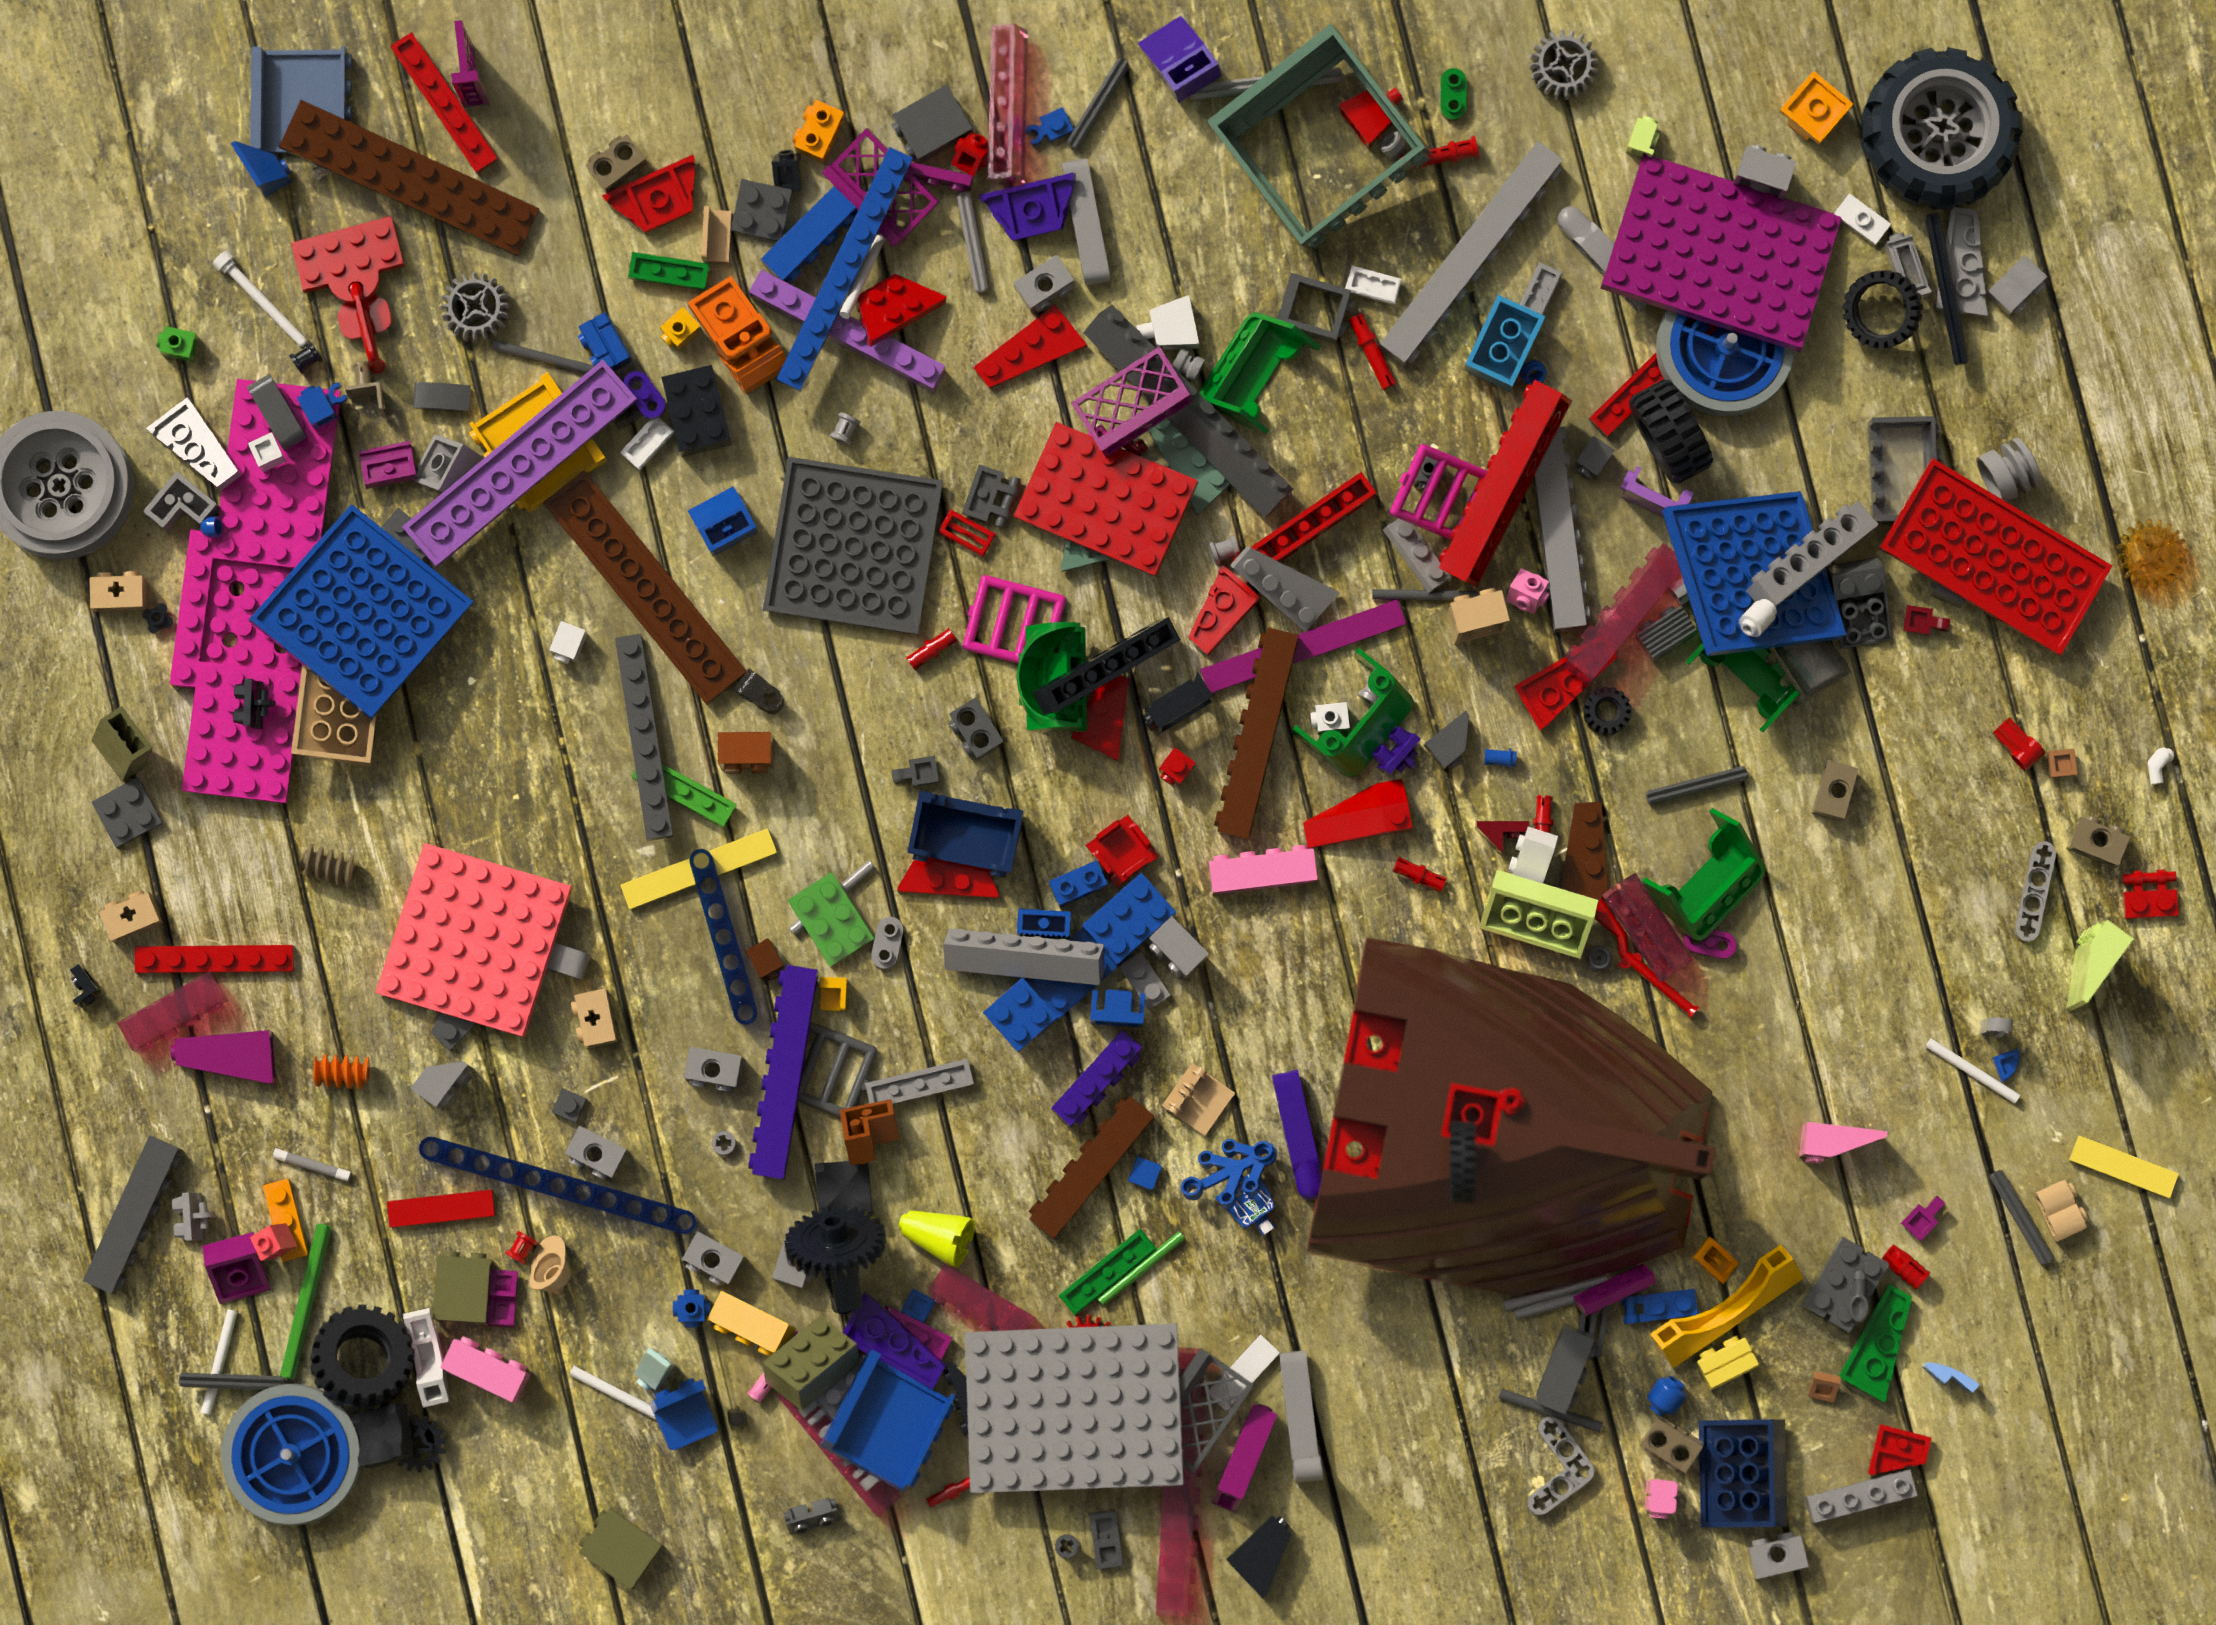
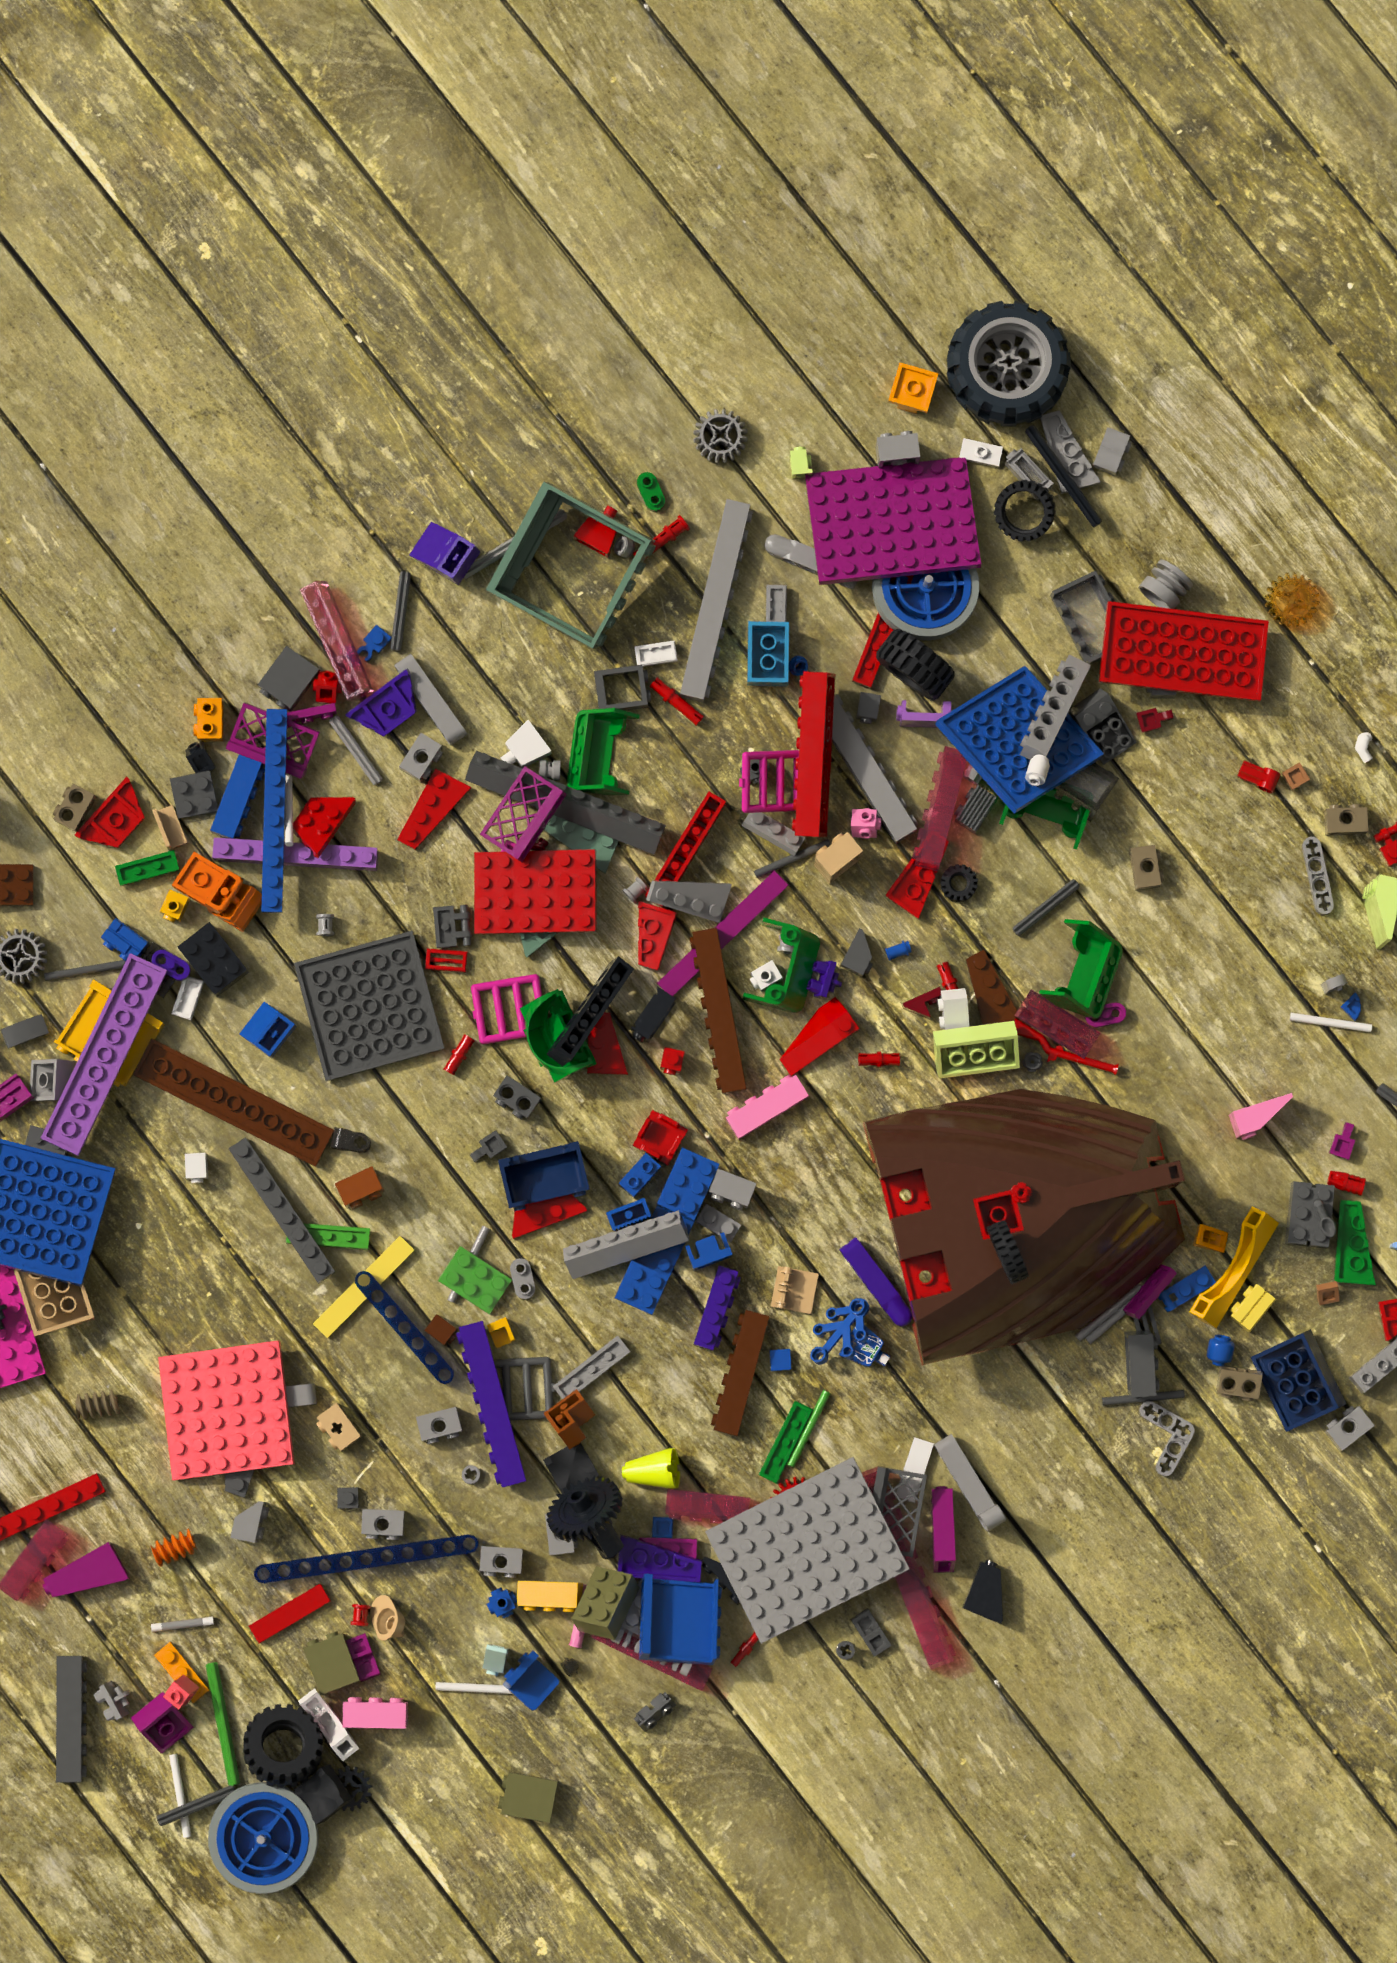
camera: 30 degrees left, 0 degrees up
bright pink brick [1644,1479,1678,1519] -> none

